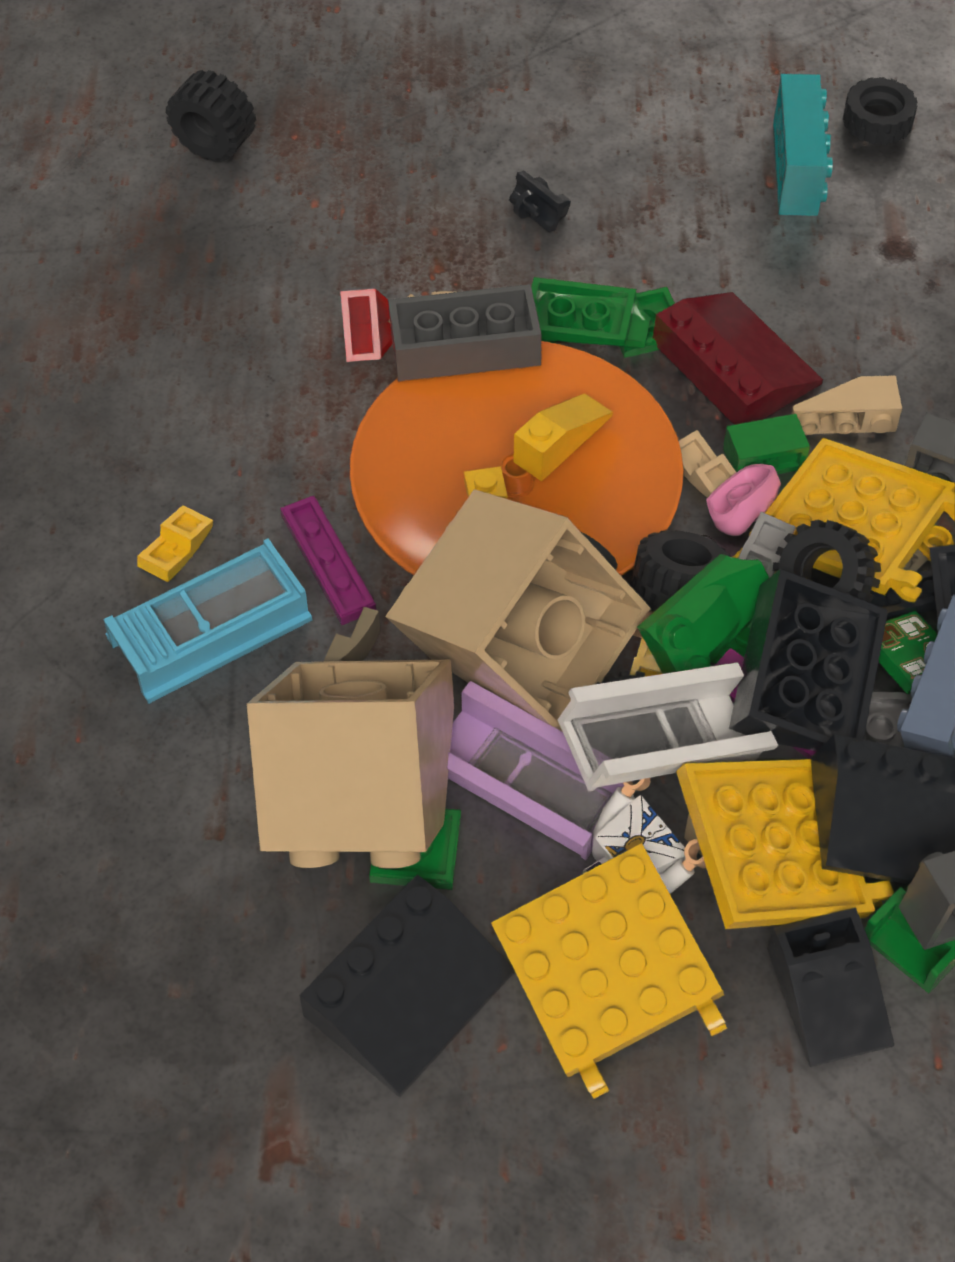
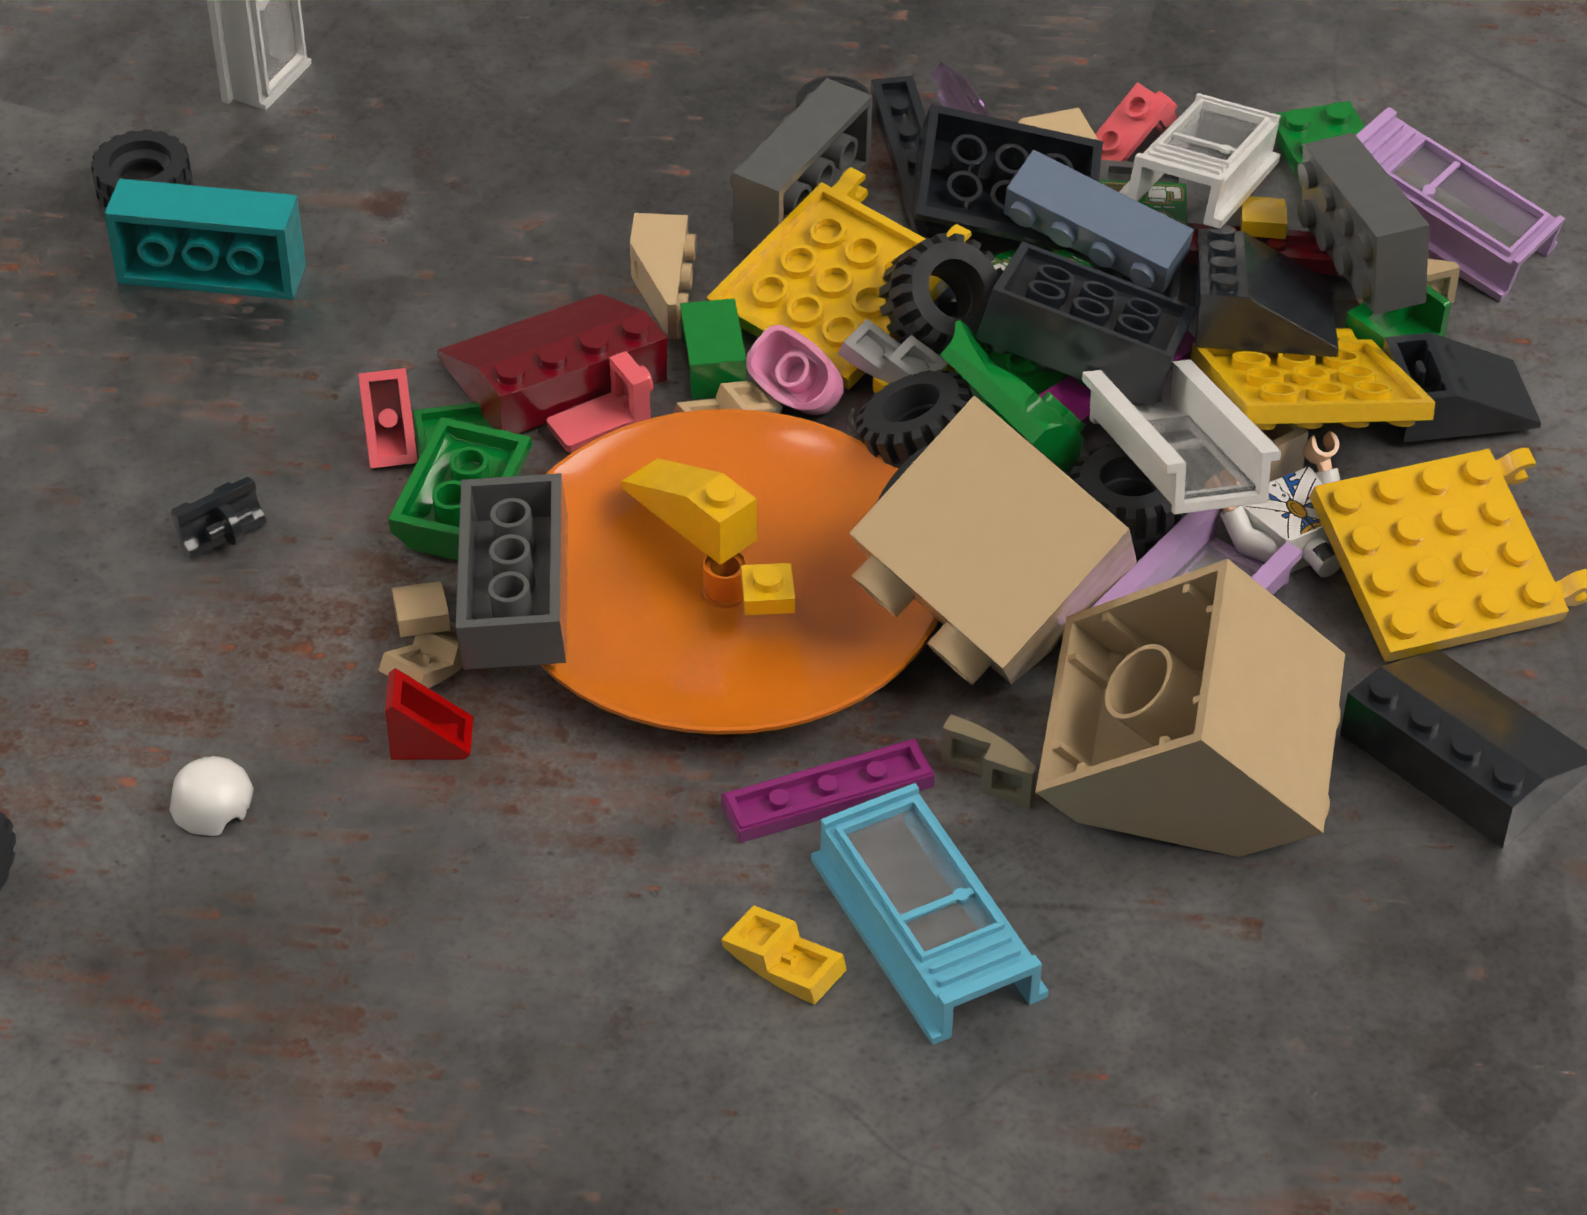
camera: 85 degrees left, 10 degrees down
none -> white hair [169,756,254,836]
none -> coral slope [358,368,418,469]
none -> coral bracket [547,351,654,452]

